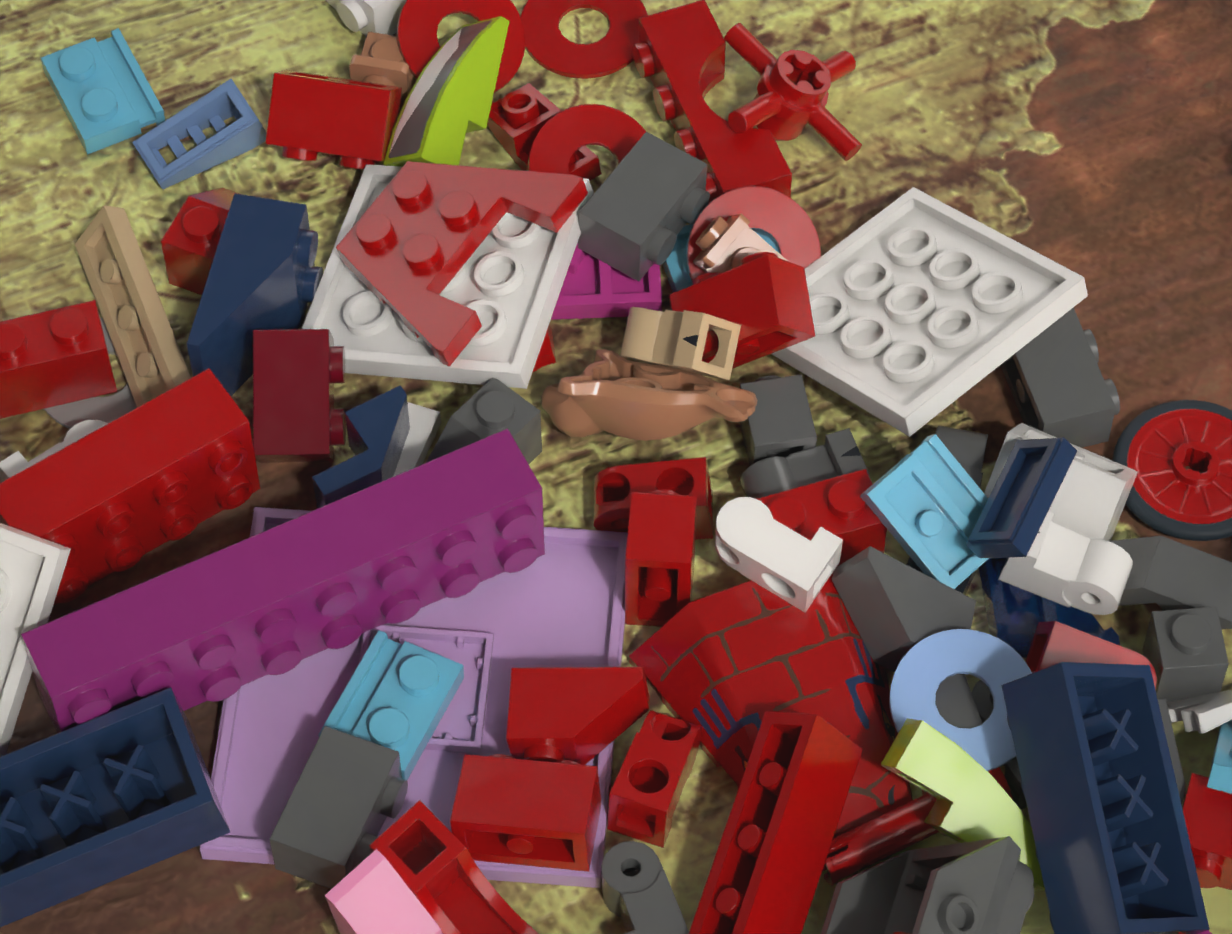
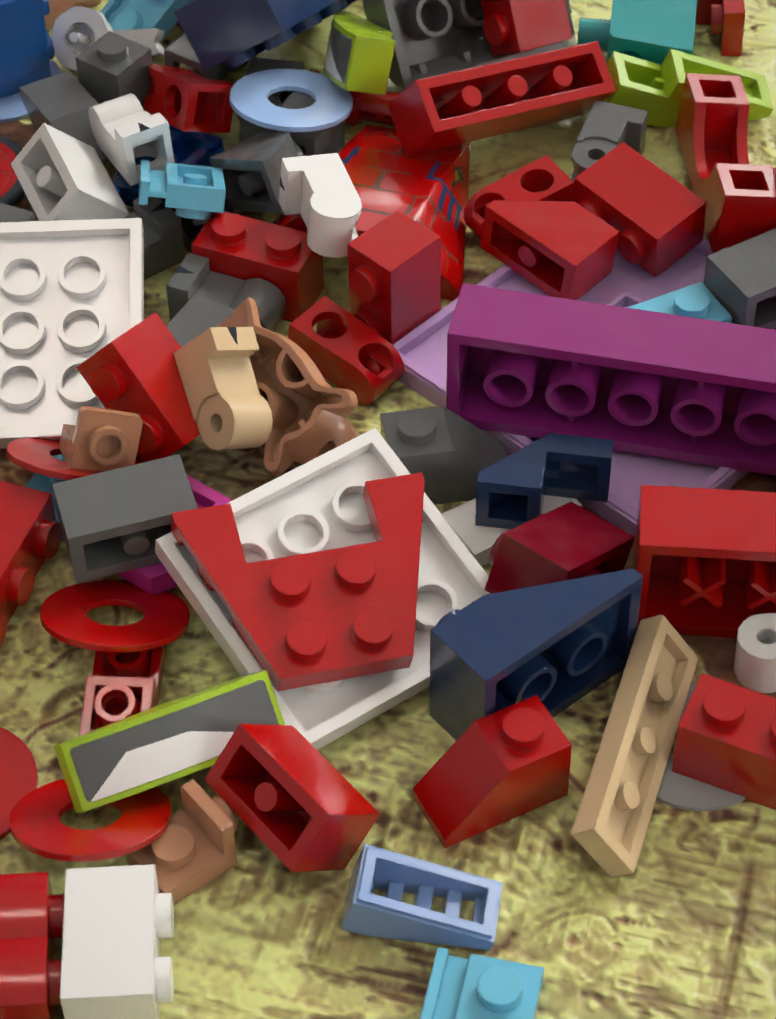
camera: 140 degrees left, 10 degrees down
dark blue tile [966,437,1077,558] -> none

